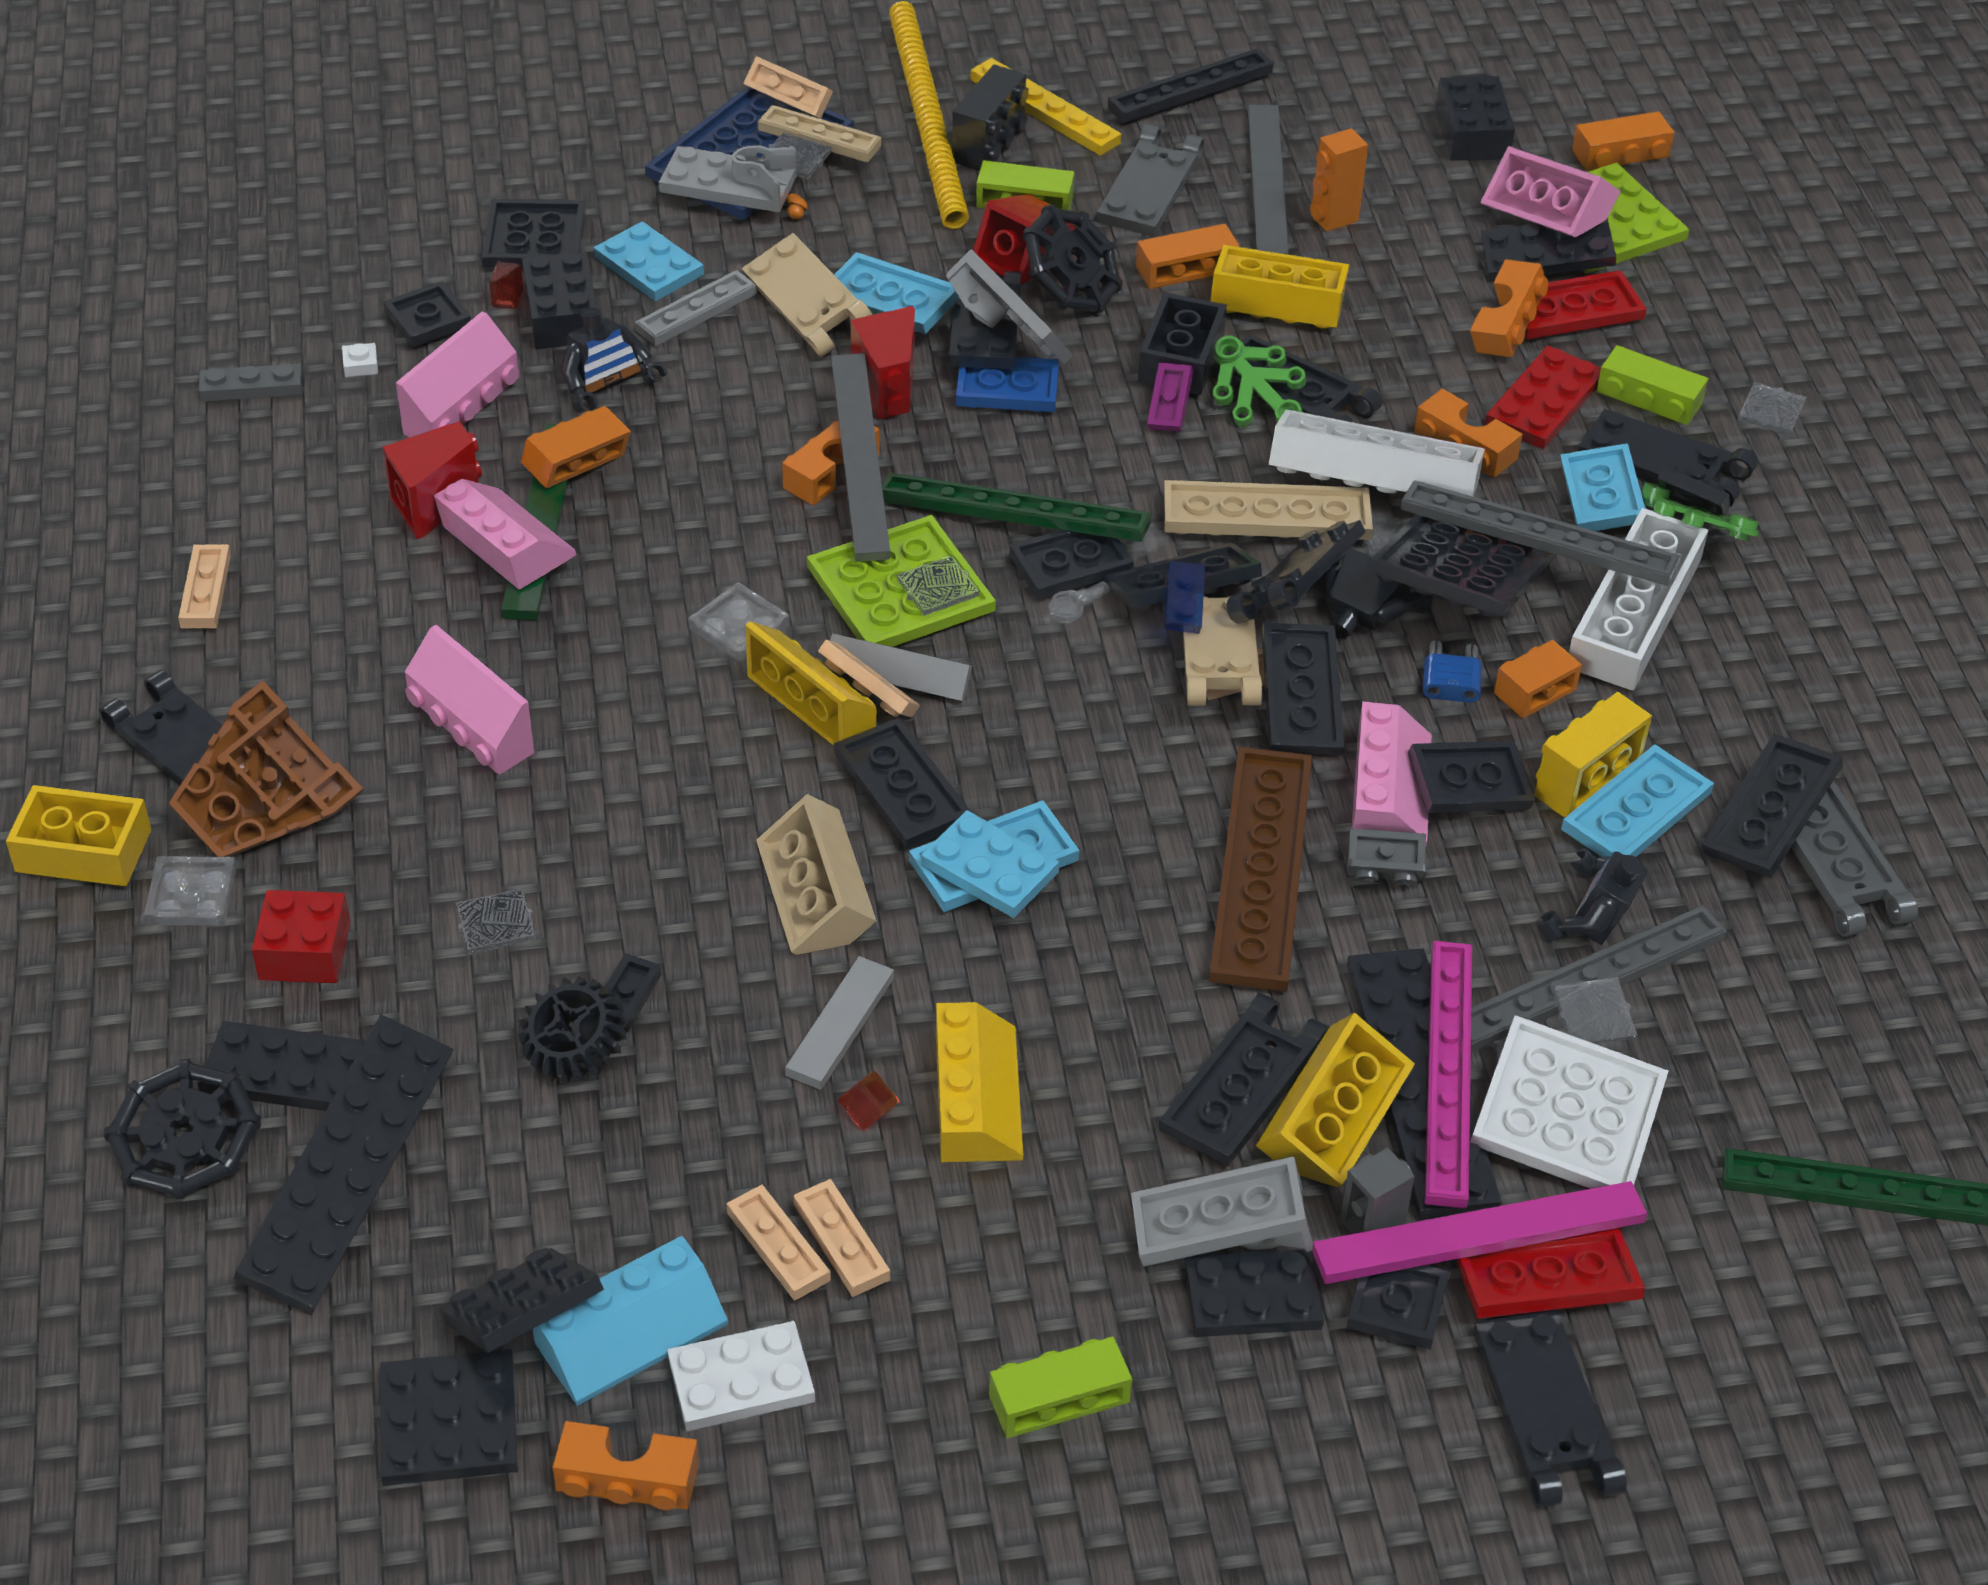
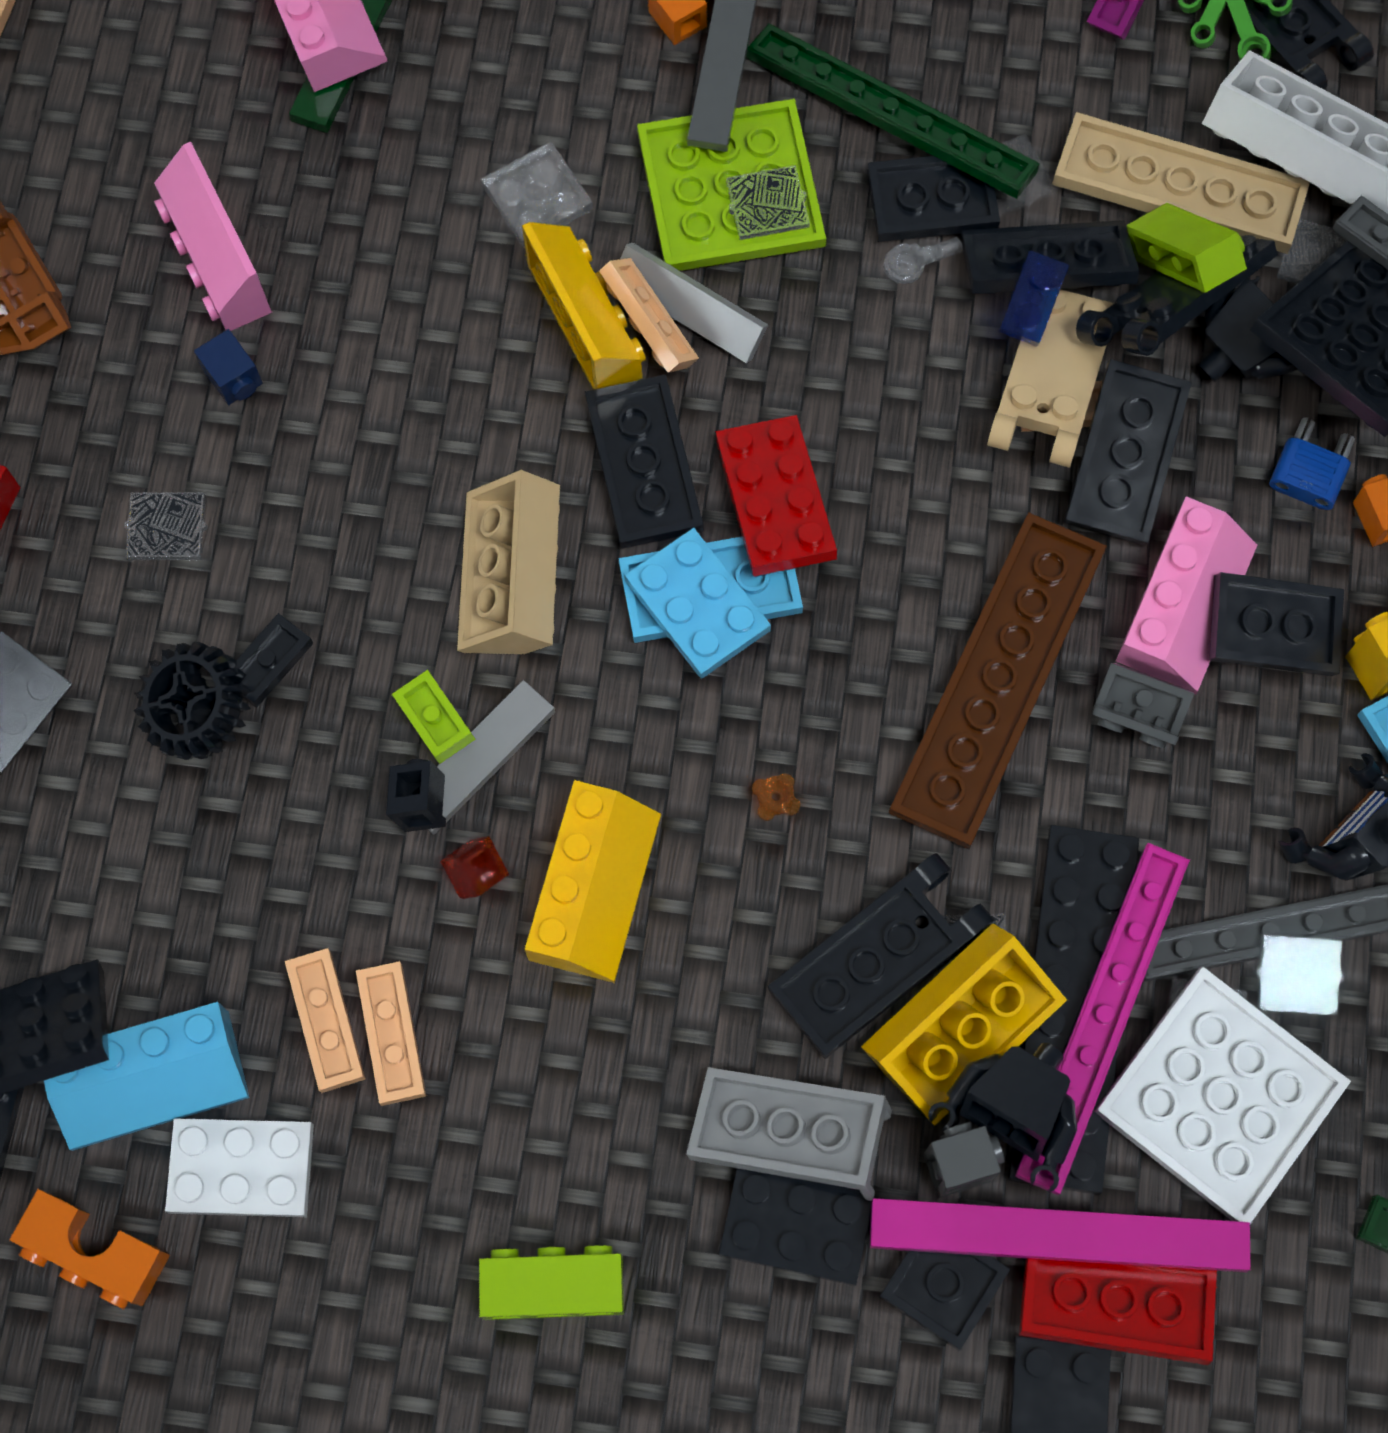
camera: 20 degrees right, 25 degrees up
none -> dark blue brick [194,329,263,406]
none -> black brick [386,759,446,832]
none -> lime plate [392,670,476,764]
none -> red plate [715,415,837,577]
none -> clear orange plate [752,773,800,821]
none -> black torso [928,1043,1077,1193]
none -> lime brick [1126,203,1247,293]

